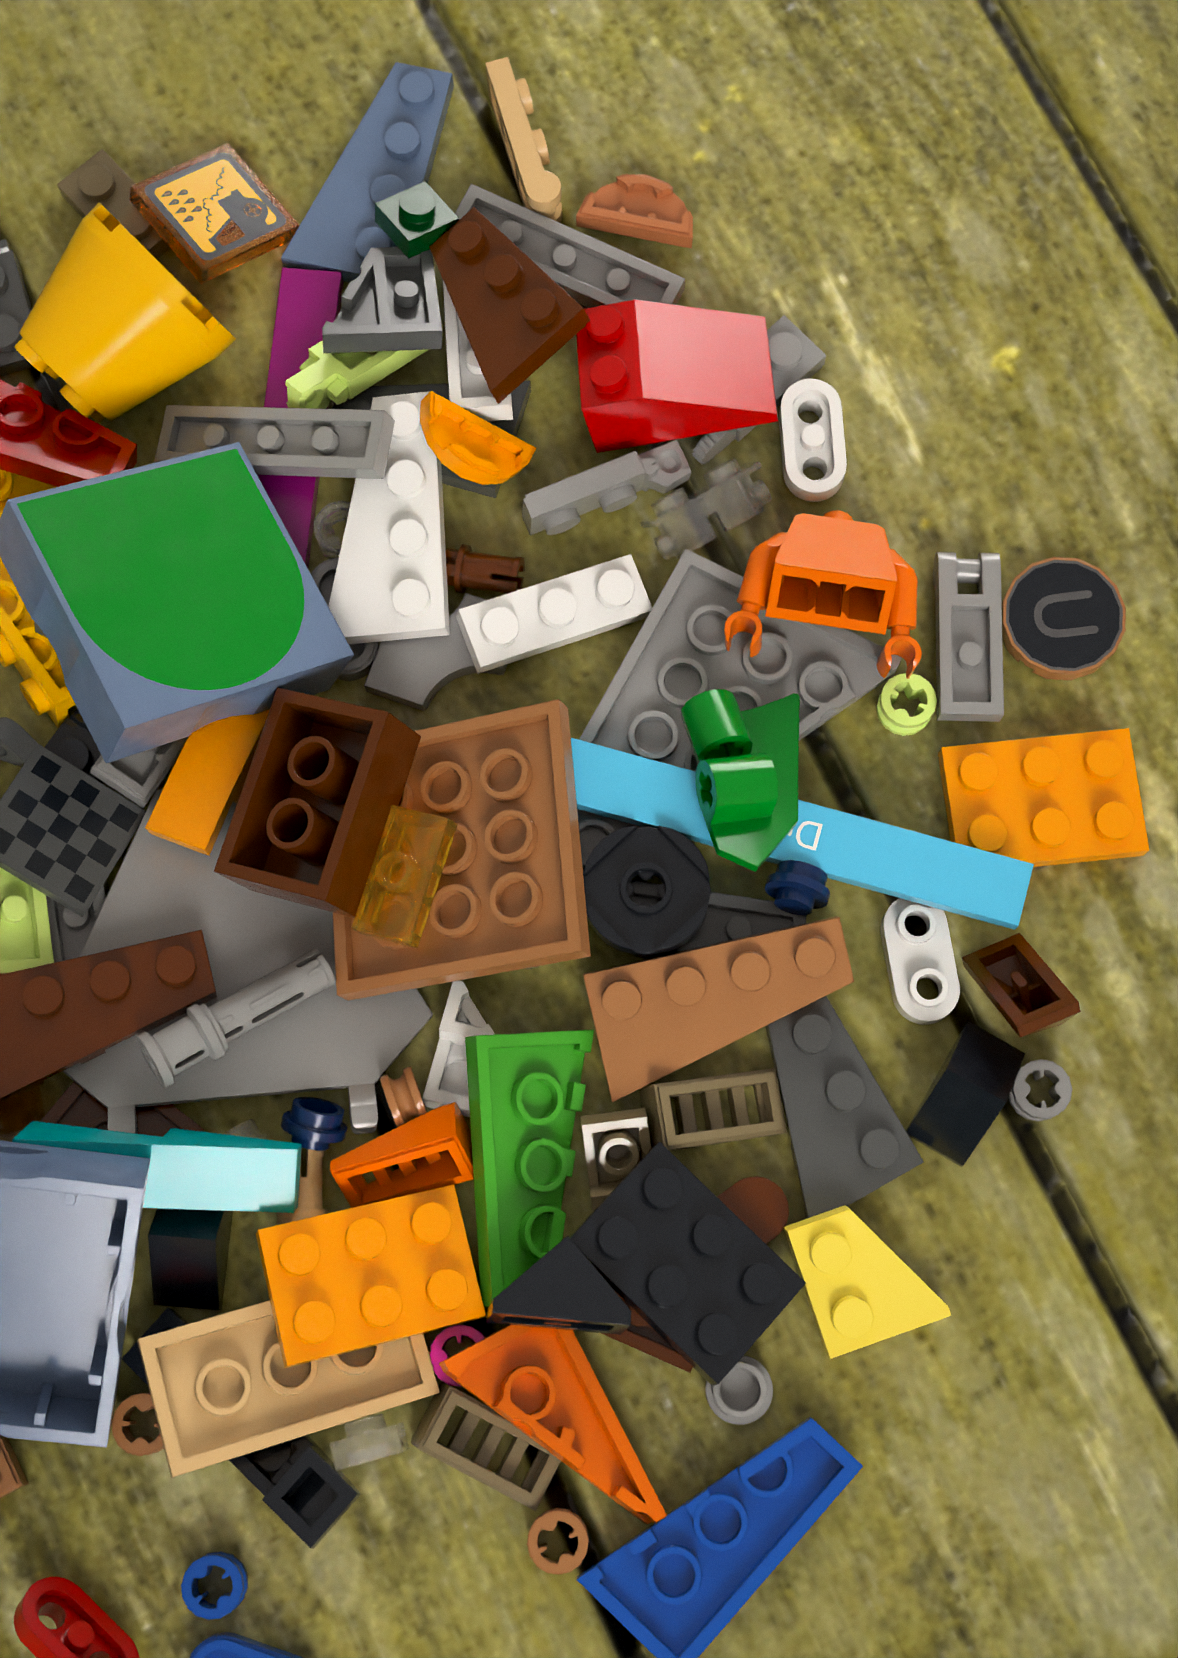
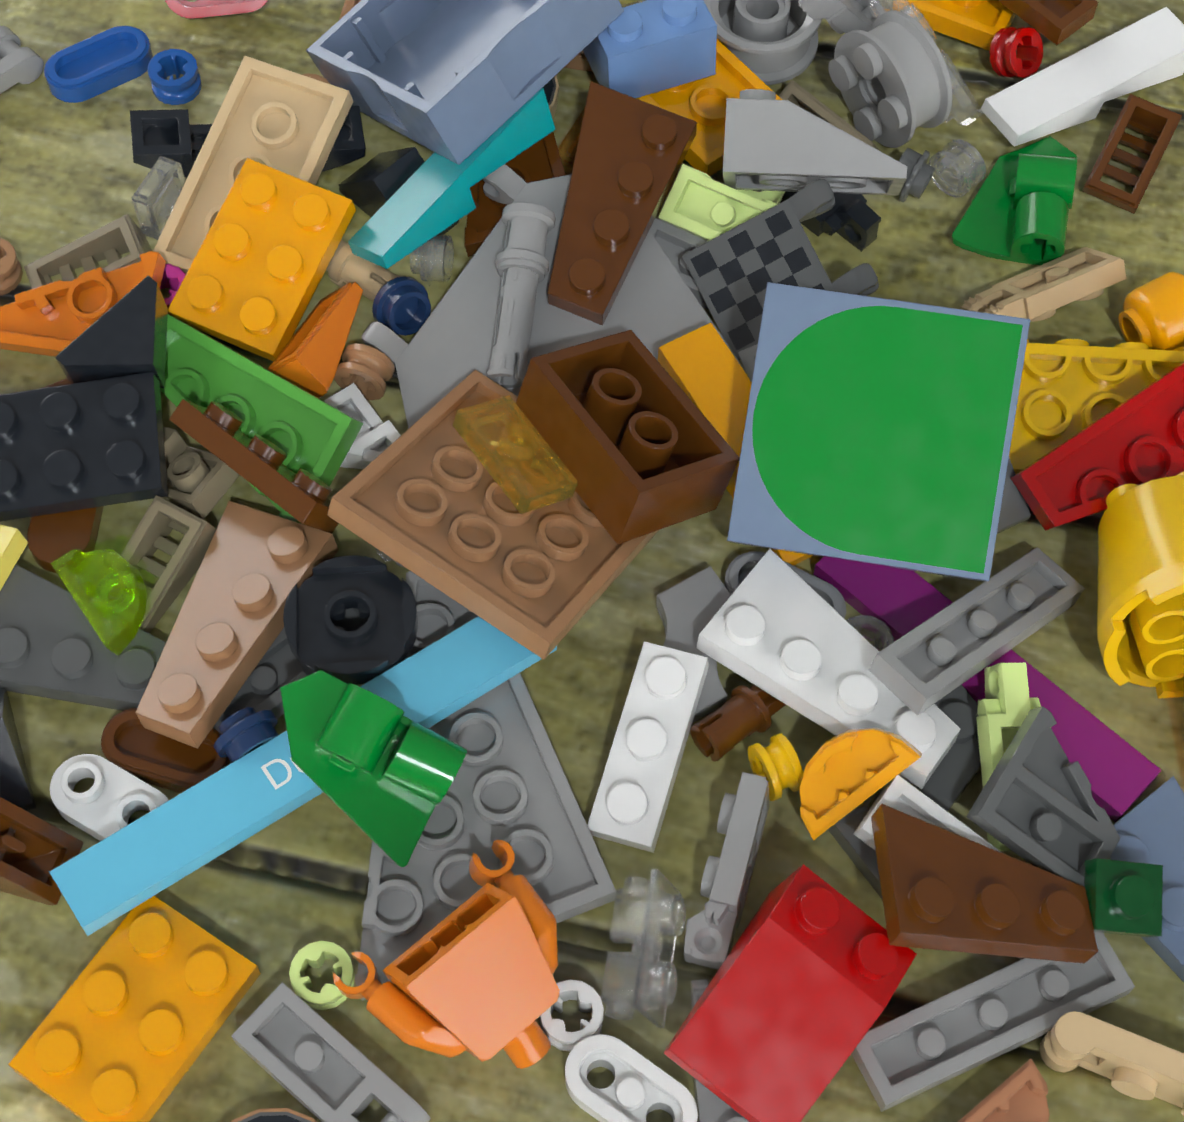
camera: 125 degrees right, 15 degrees down
none -> clear neon green plate [51,548,147,656]
none -> reddish brown tile [101,708,231,793]
none -> reddish brown plate [169,399,339,534]
none -> white bush [540,979,604,1052]
none -> yellow bush [747,733,804,801]

